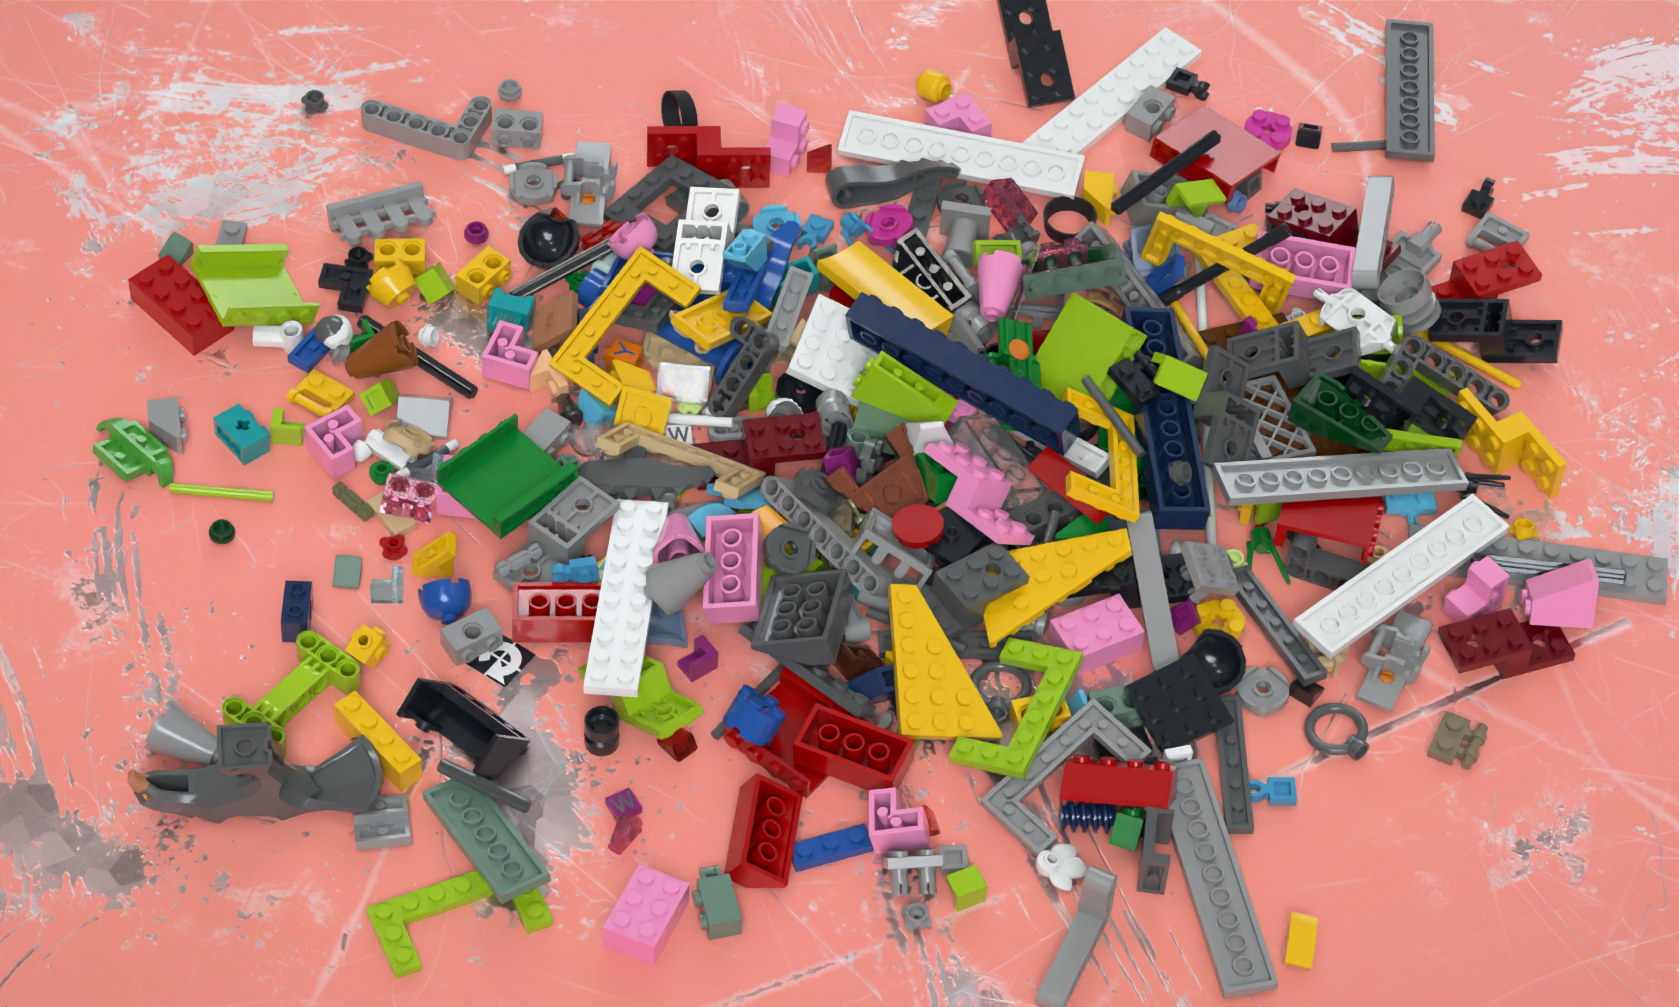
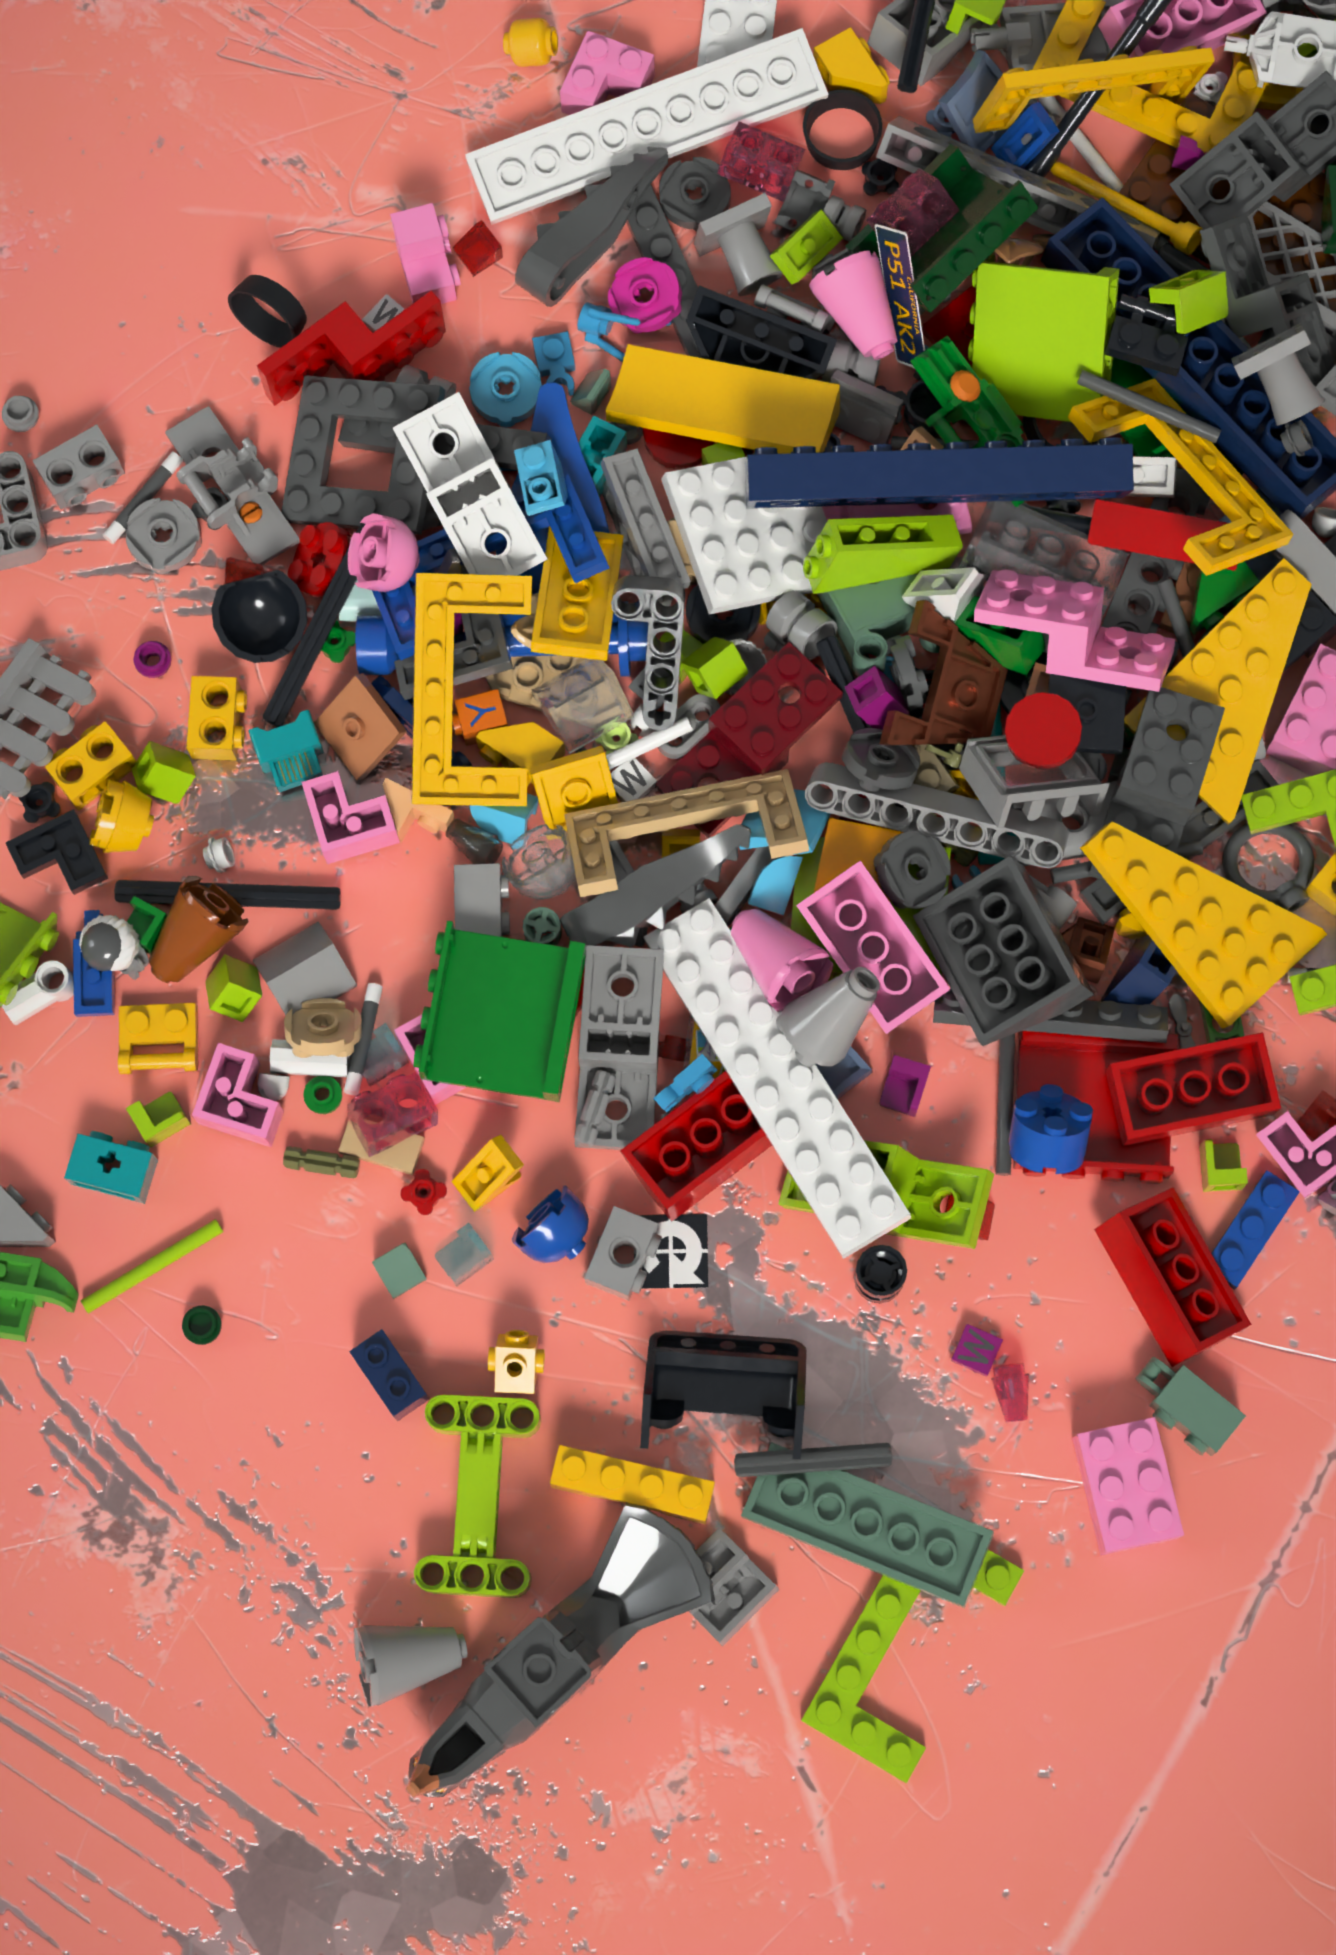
camera: 30 degrees left, 25 degrees up
none -> lime panel [681,637,748,699]
none -> lime panel [1199,1139,1248,1192]
none -> light grey plant [1231,323,1325,426]

